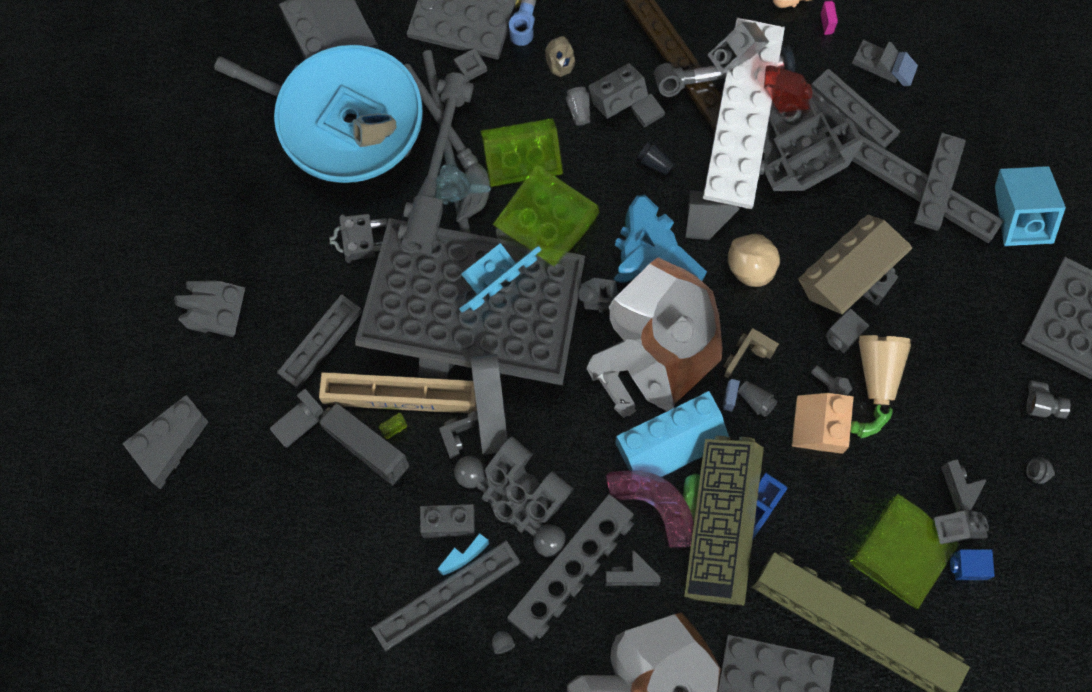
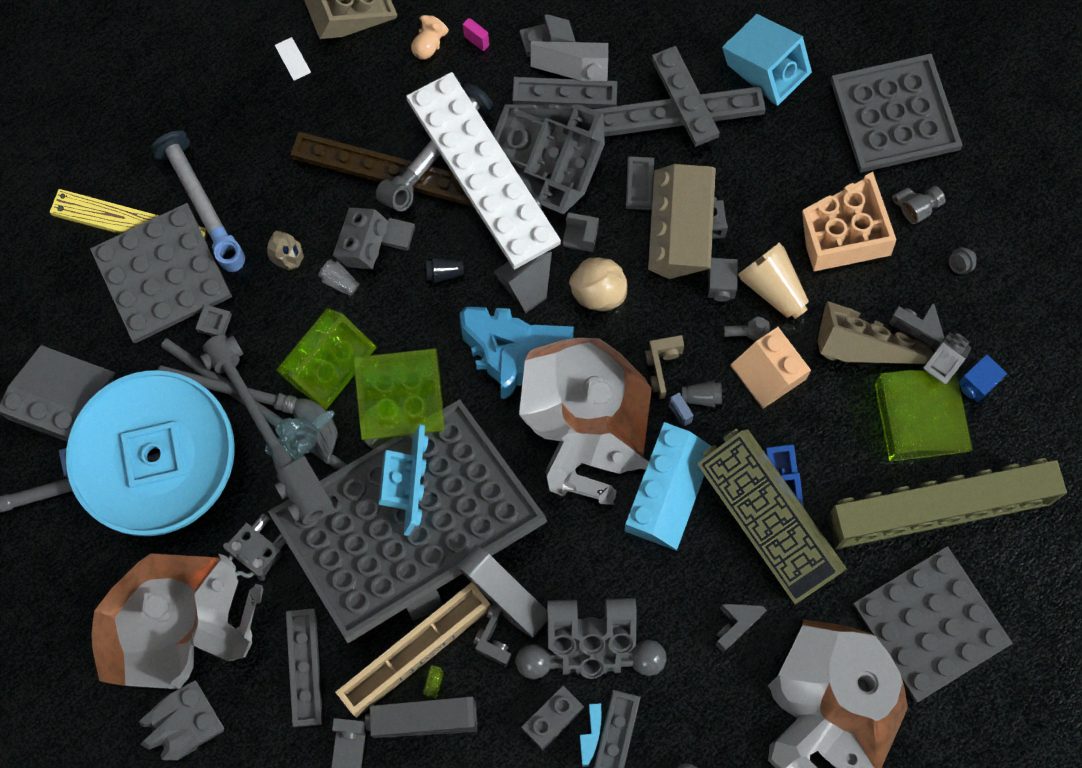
camera: 40 degrees left, 0 degrees up
dark tan rock [353,113,397,147] -> none
dark grey brick [507,494,634,641] -> none
dark grey brick [579,278,618,313] -> none
clear pink plate [606,471,694,547] -> none
bright green piece [681,474,700,521] -> none
dark grey slope [708,22,769,74] -> none
clear red slope [764,65,812,113] -> none
bright green piece [850,404,893,438] -> none
sand blue tile [891,52,918,86] -> none
none -> light grey piece [92,553,263,689]
none -> light grey slope [531,41,608,81]
none -> dark grey panel [563,213,599,252]
none -> dark grey tile [626,157,654,210]
none -> light nougat wedge [802,172,896,271]
none -> dark tan wedge [817,301,933,364]

